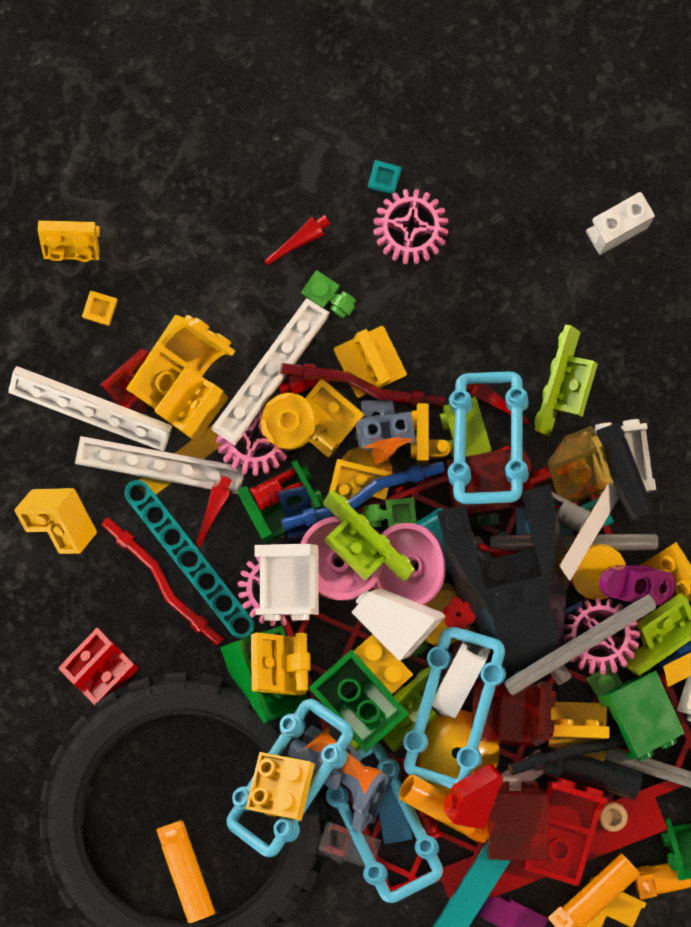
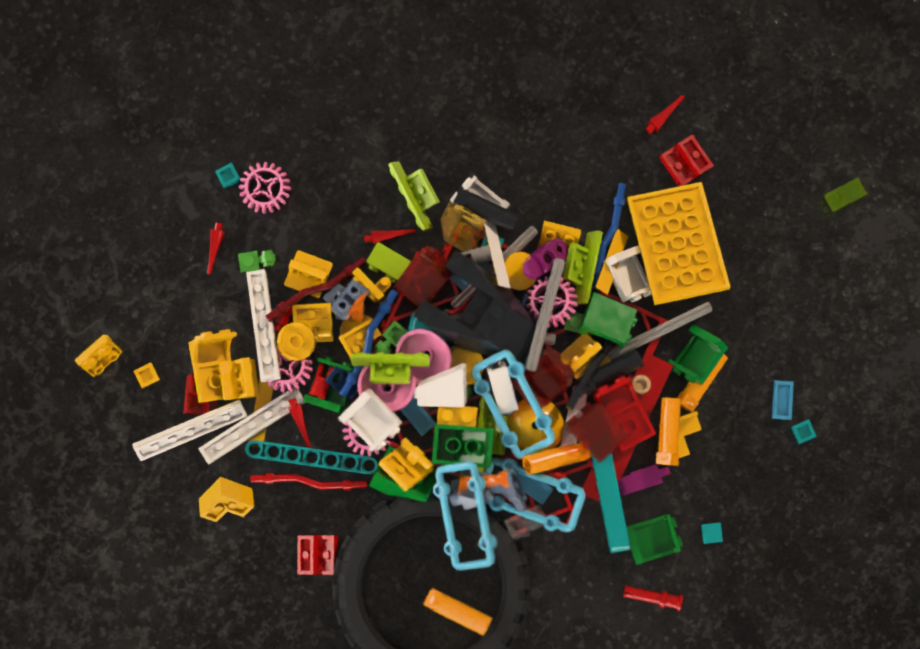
camera: 50 degrees left, 0 degrees up
yellow plate [246,752,315,821] -> none
red plant [443,597,476,629] -> none
red slope [443,764,503,830] -> none
medium azure bar [447,371,529,504] -> none
dark green tile [469,513,499,527] -> none
white panel [586,192,655,255] -> none
none -> dark azure tile [401,396,436,436]

